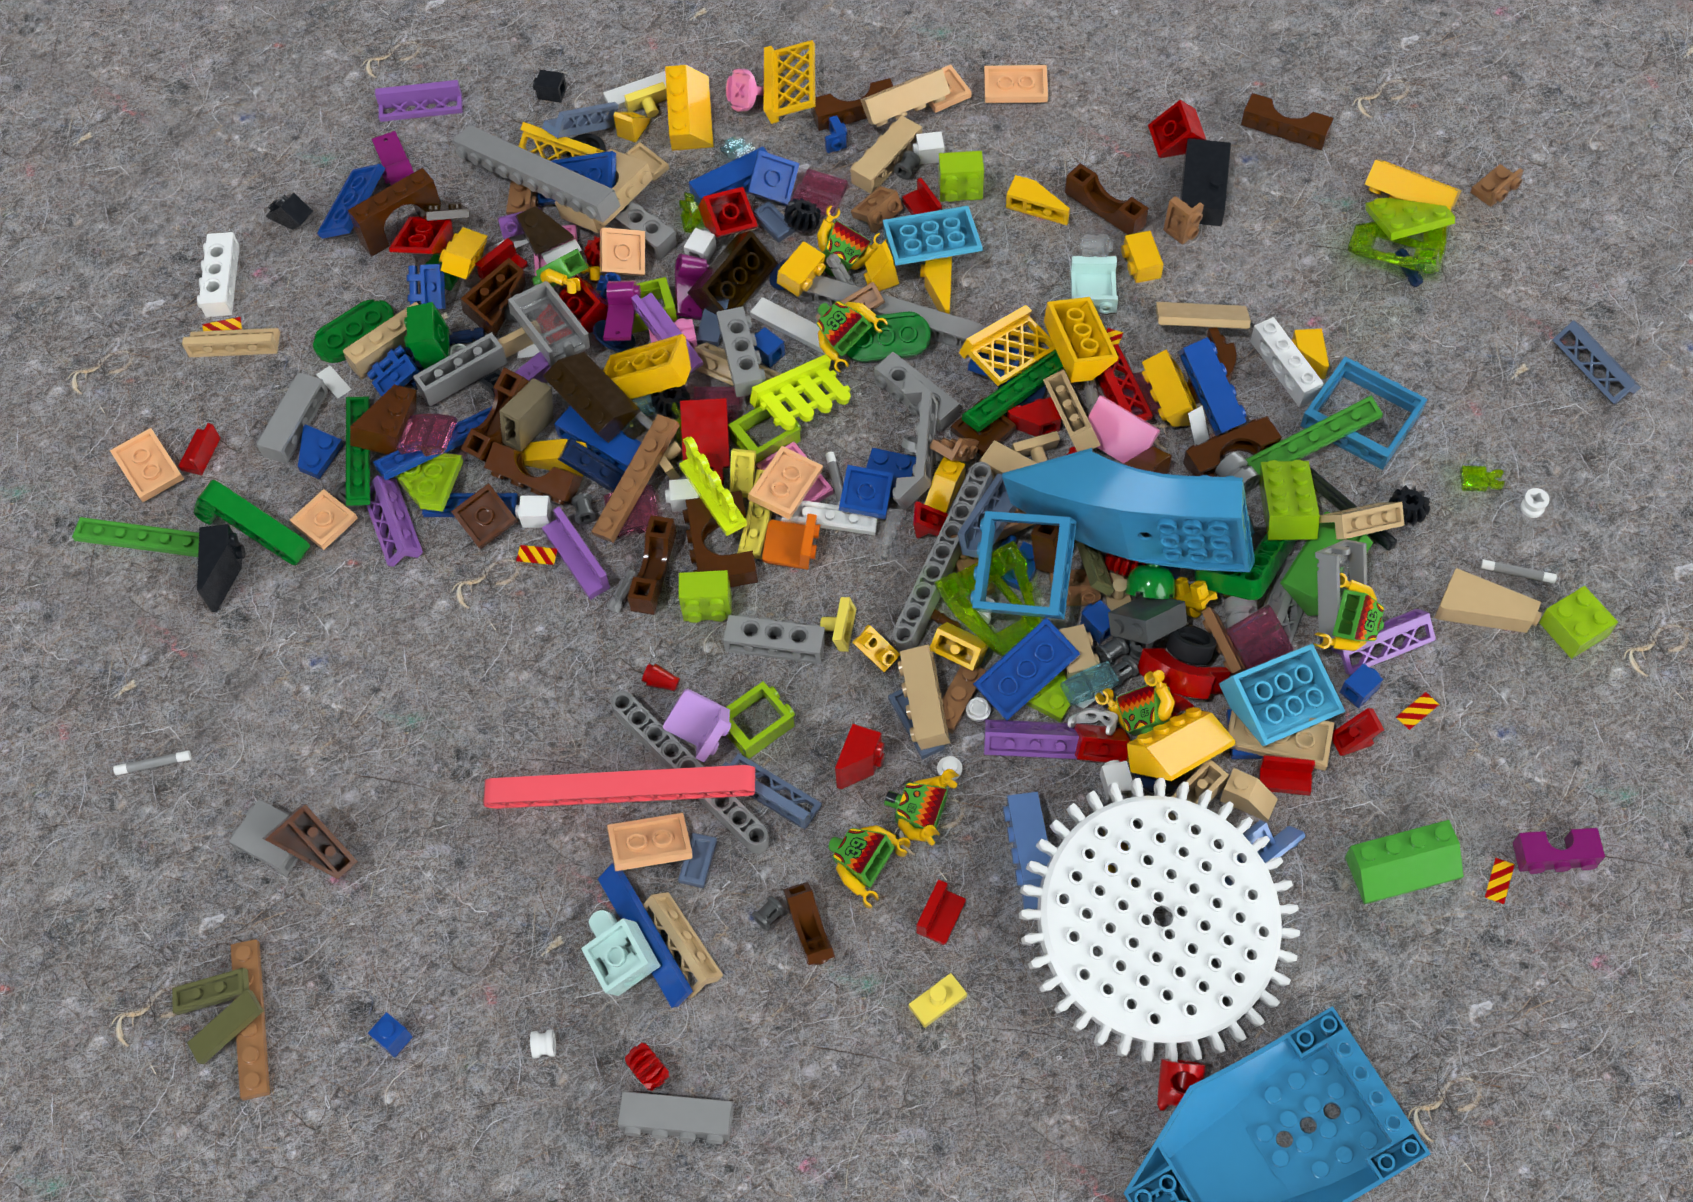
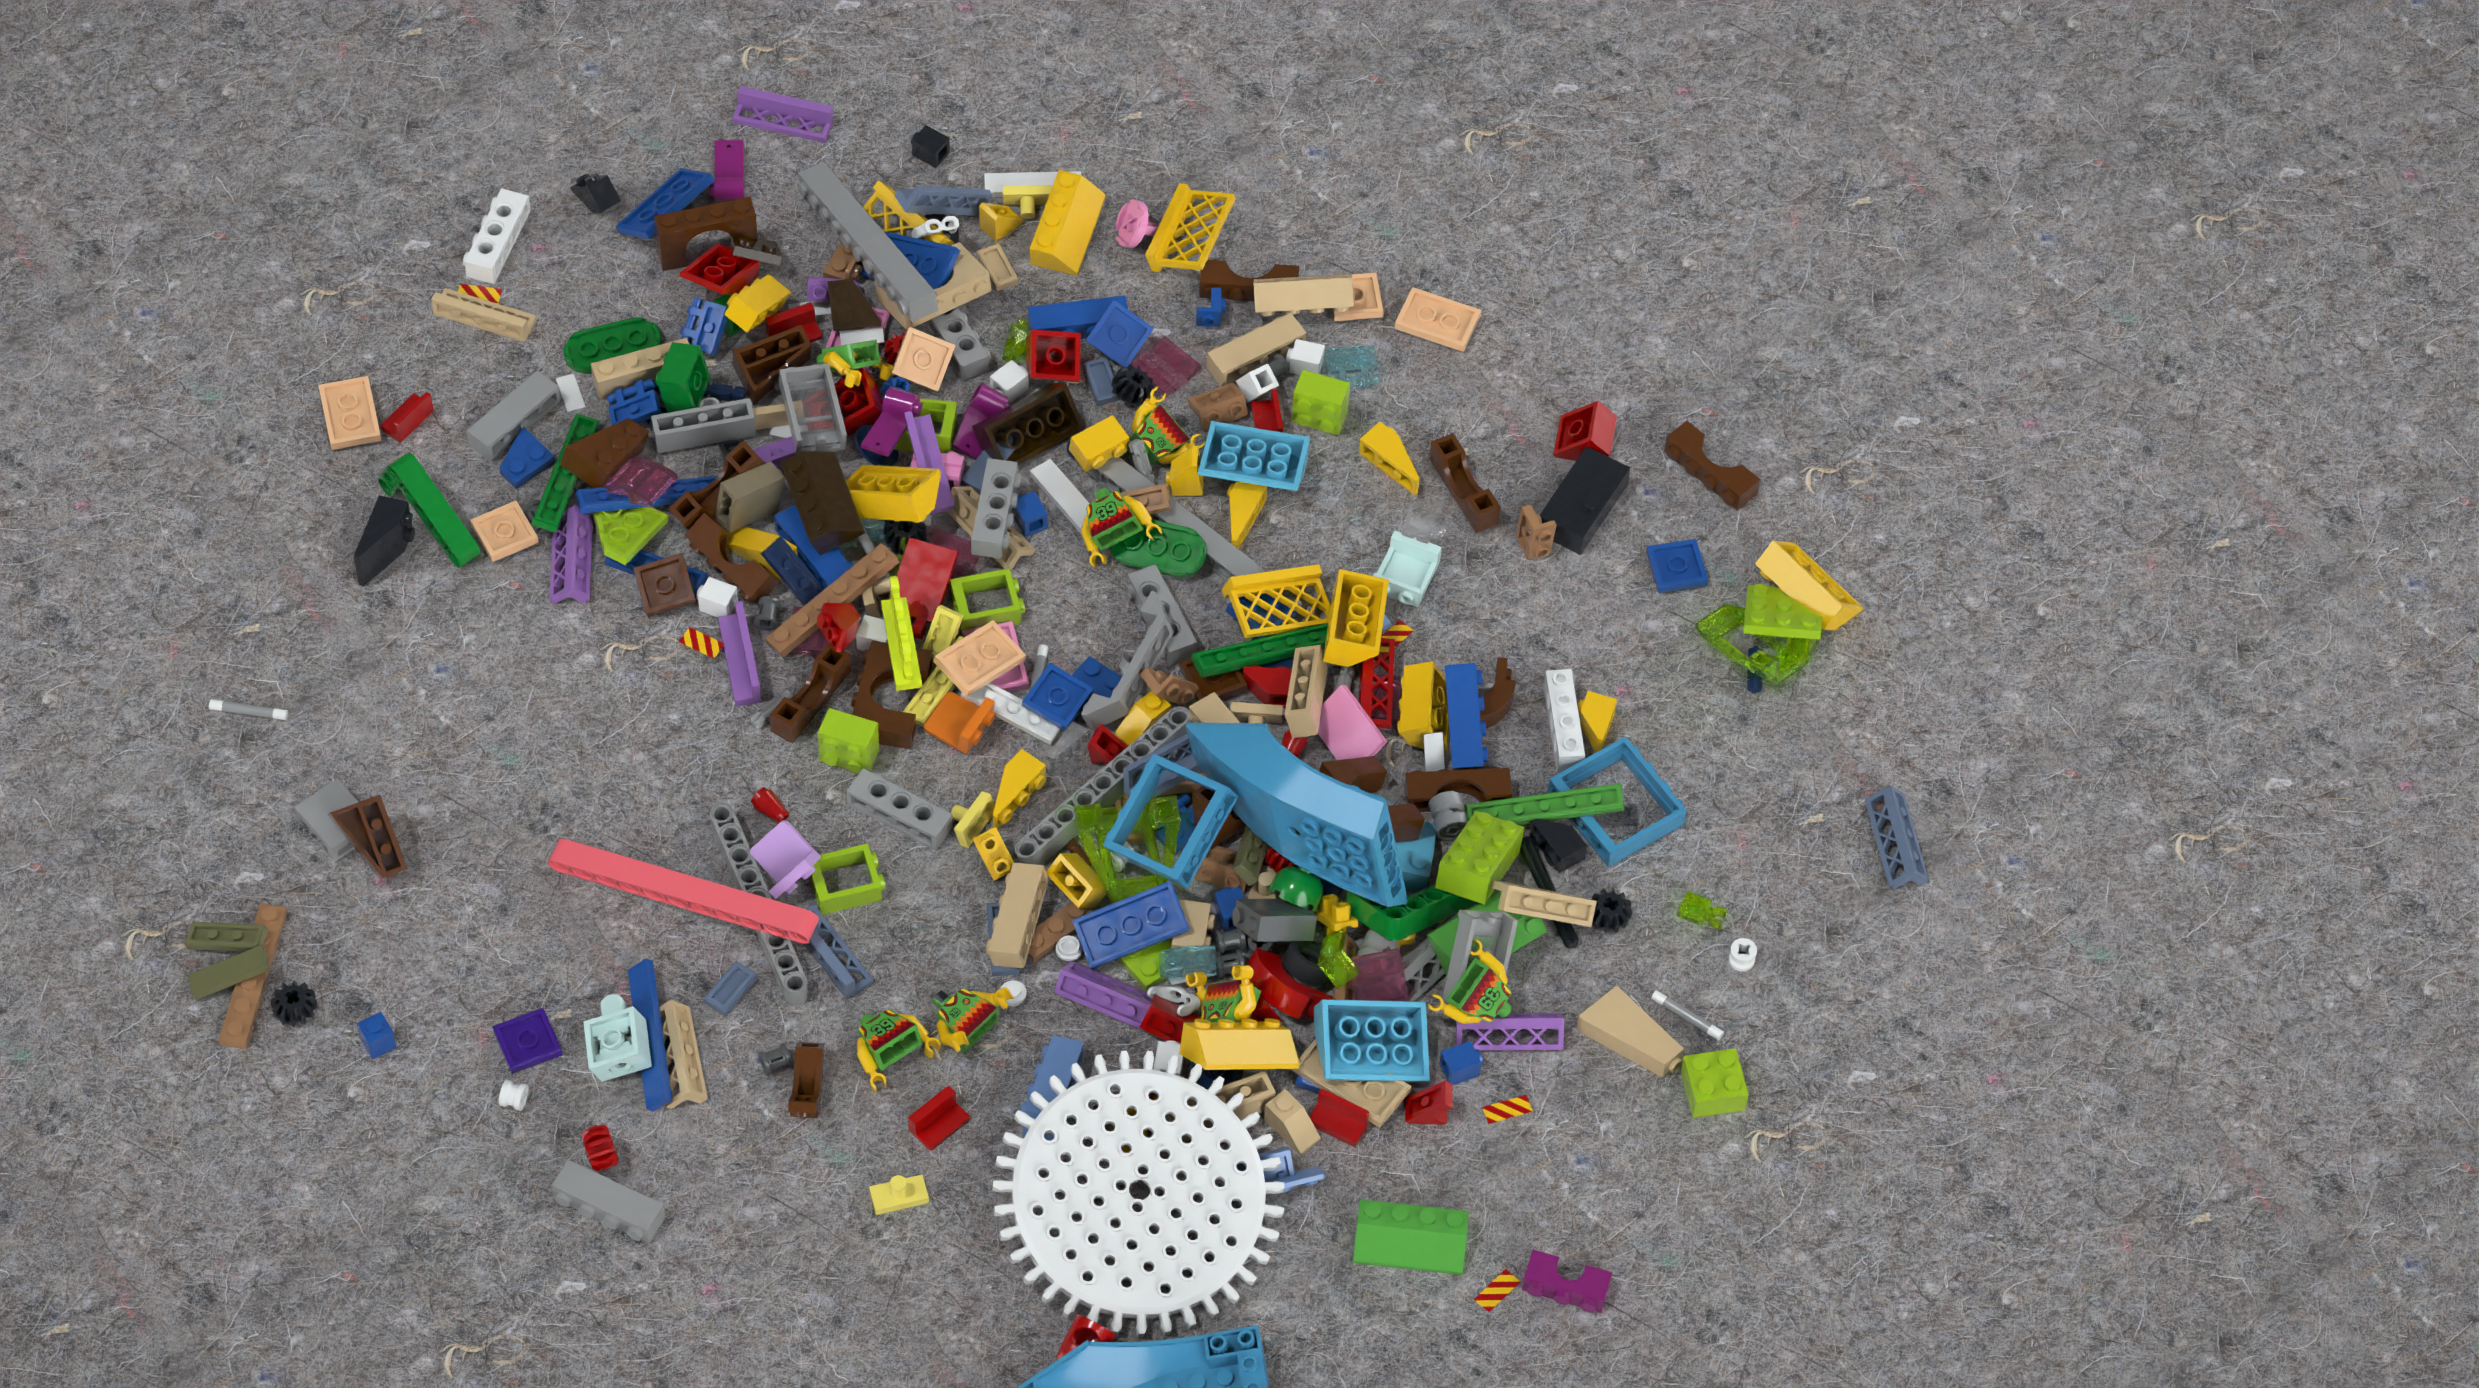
camera: 15 degrees right, 5 degrees down
bright green tile [72,517,199,557] -> none
light nougat plate [607,813,692,871] -> none
clear light blue slope [720,136,756,159] -> none
neon yellow fence [750,354,851,430] -> none
red slope [835,723,885,789] -> none
yellow brick [1121,231,1164,283] -> none
tan tile [1156,302,1251,329] -> none
medium nougat bracket [1470,164,1524,207] -> none
none -> black gear [270,980,318,1027]
none -> dark purple tile [492,1008,563,1074]
none -> red slope [817,603,861,652]
none -> white cap [911,216,959,239]
none -> yellow slope [993,749,1047,829]
none -> white brick [1236,364,1279,403]
none -> clear neon green bracket [1318,930,1359,989]
none -> clear light blue plate [1325,345,1380,388]
none -> black slope [1529,819,1587,873]
none -> blue plate [1646,539,1708,593]

